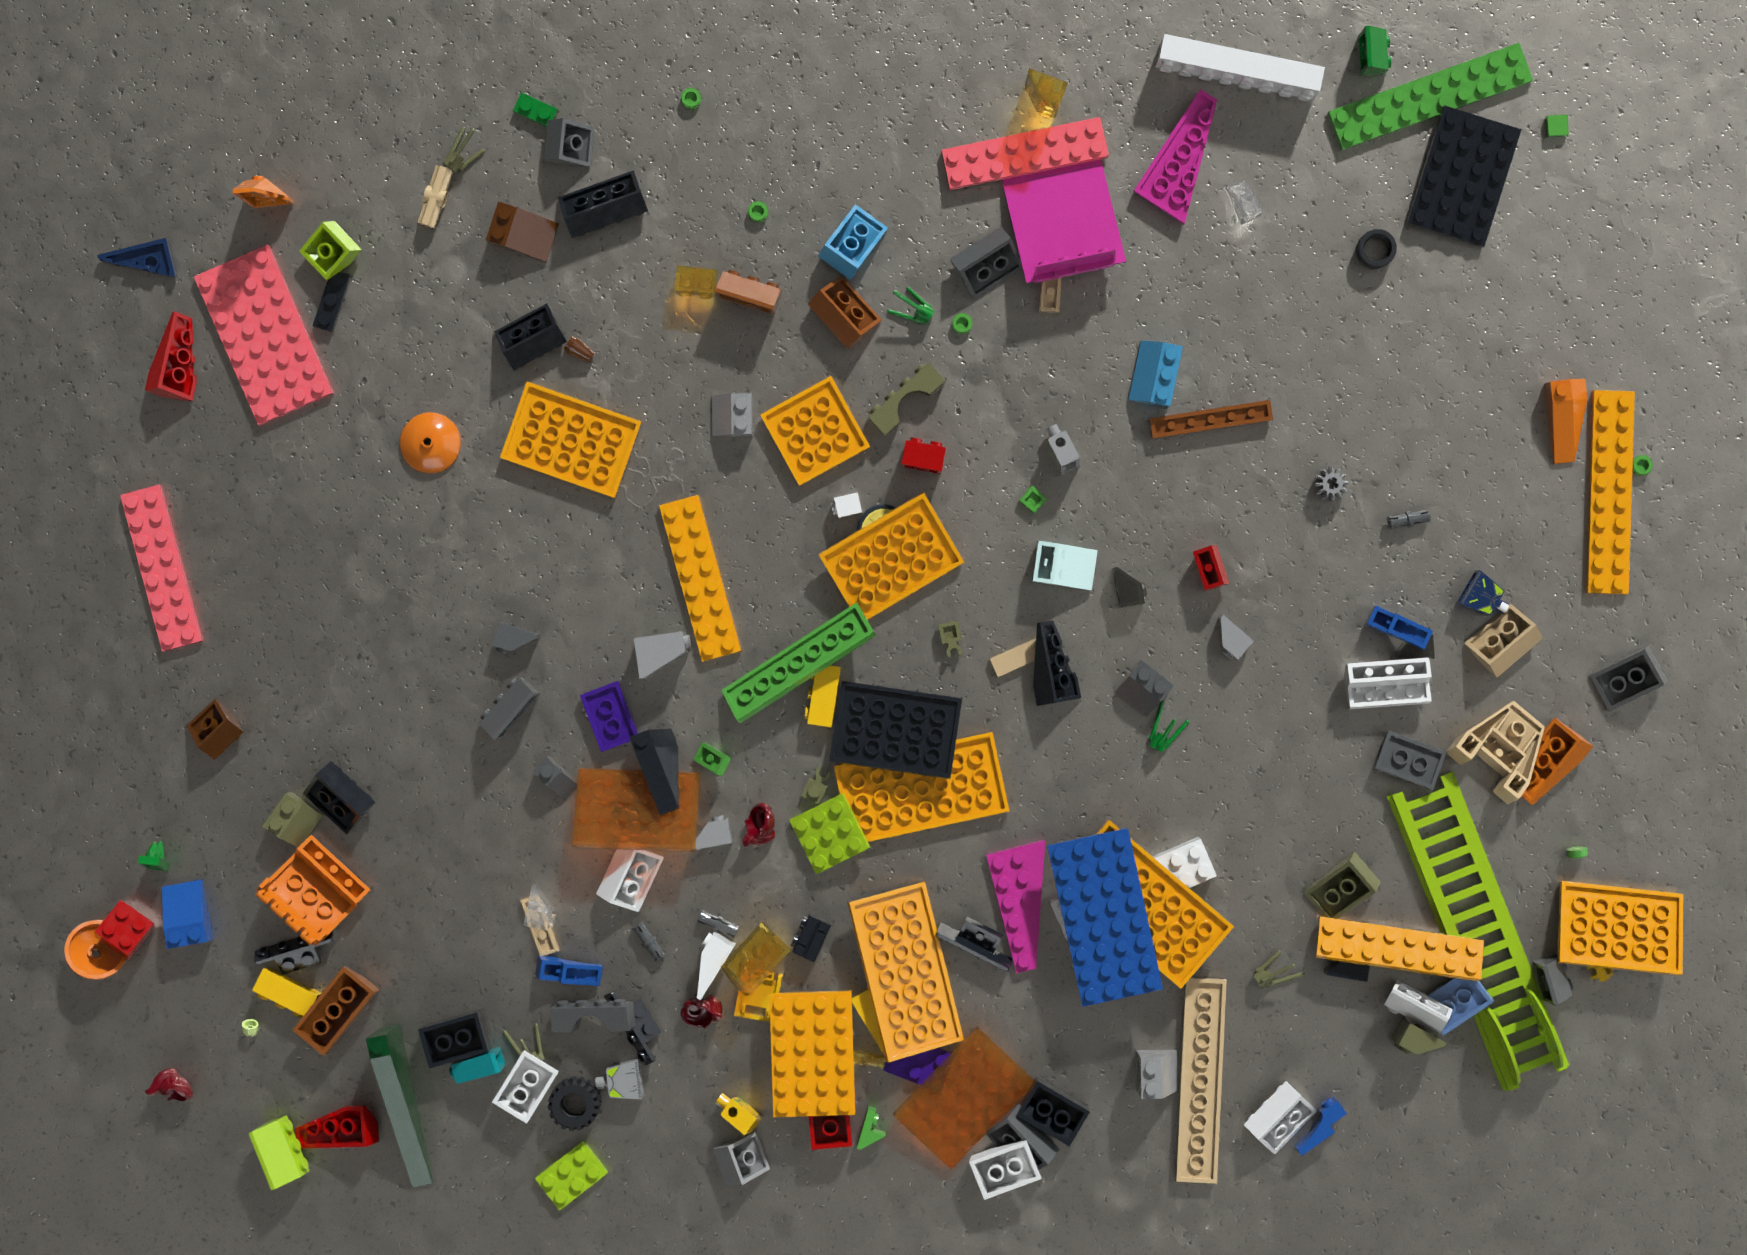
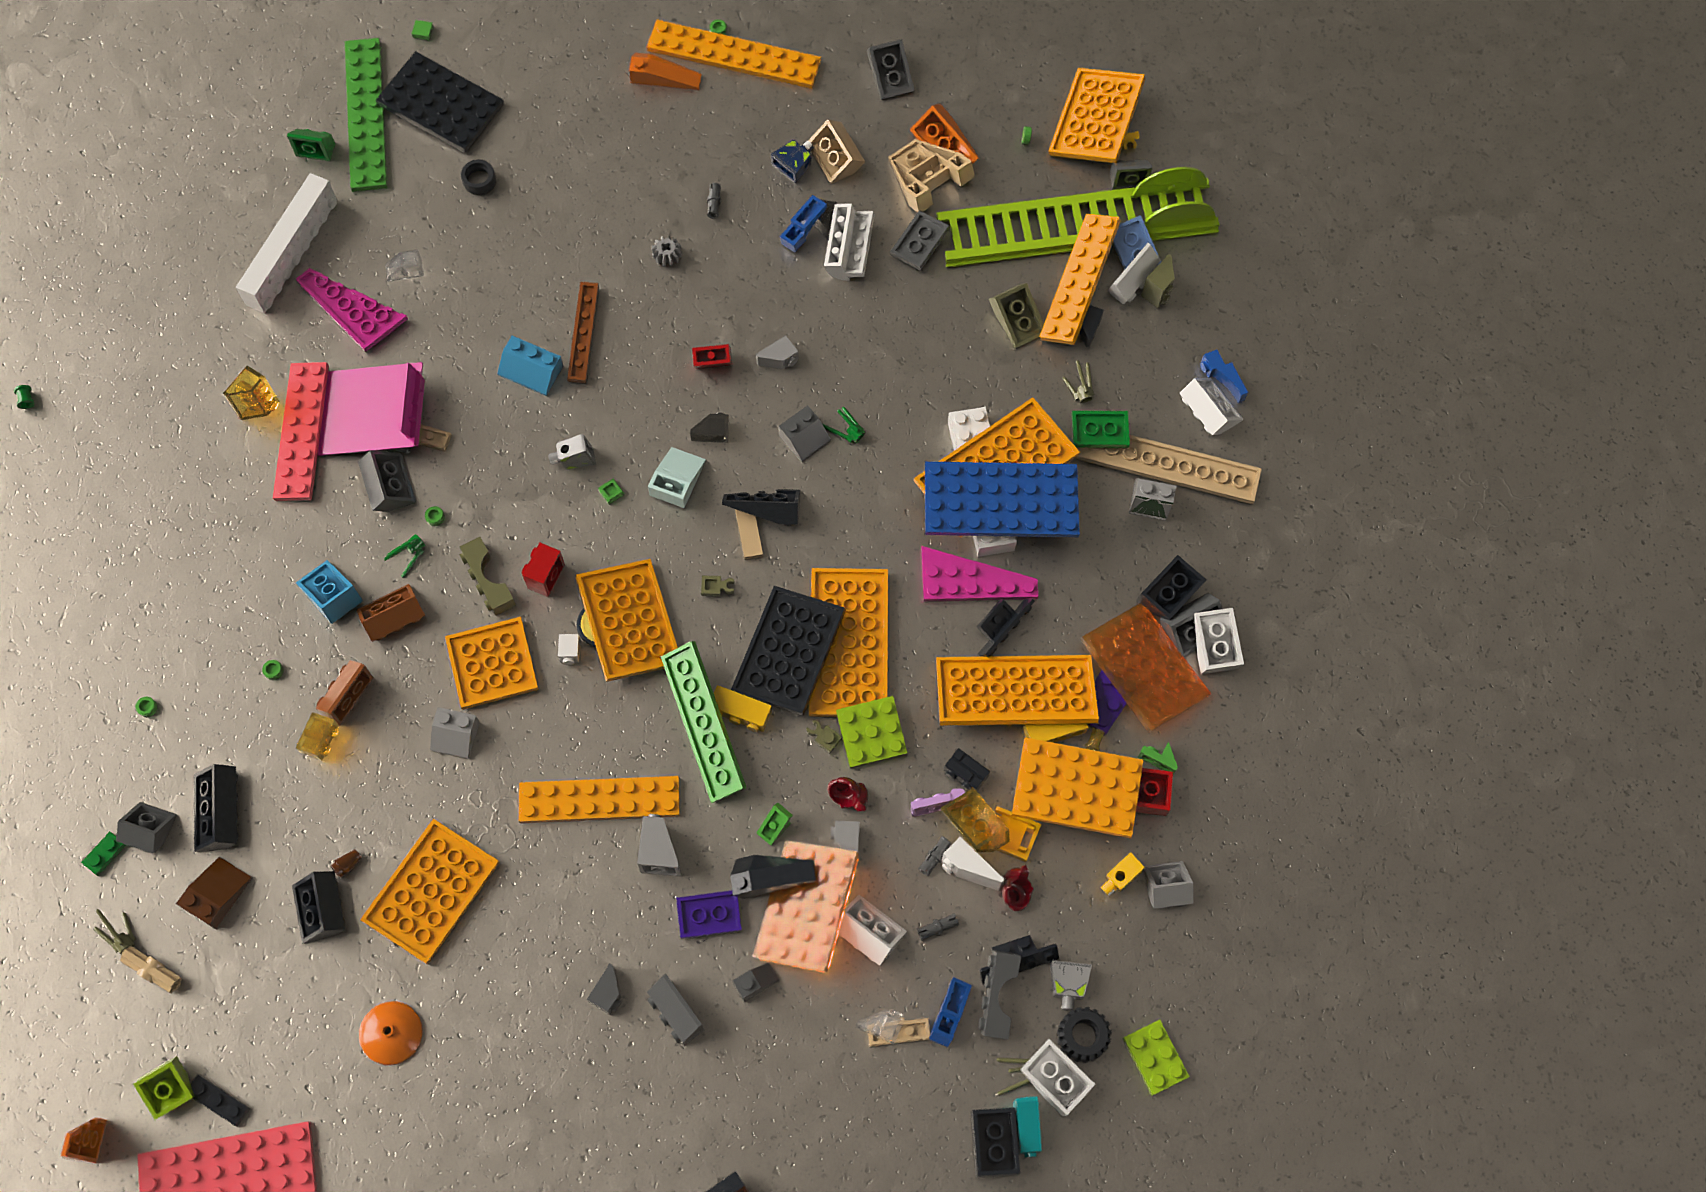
camera: 80 degrees left, 20 degrees down
none -> lavender hinge [911,788,966,817]
none -> green plate [1071,411,1130,448]

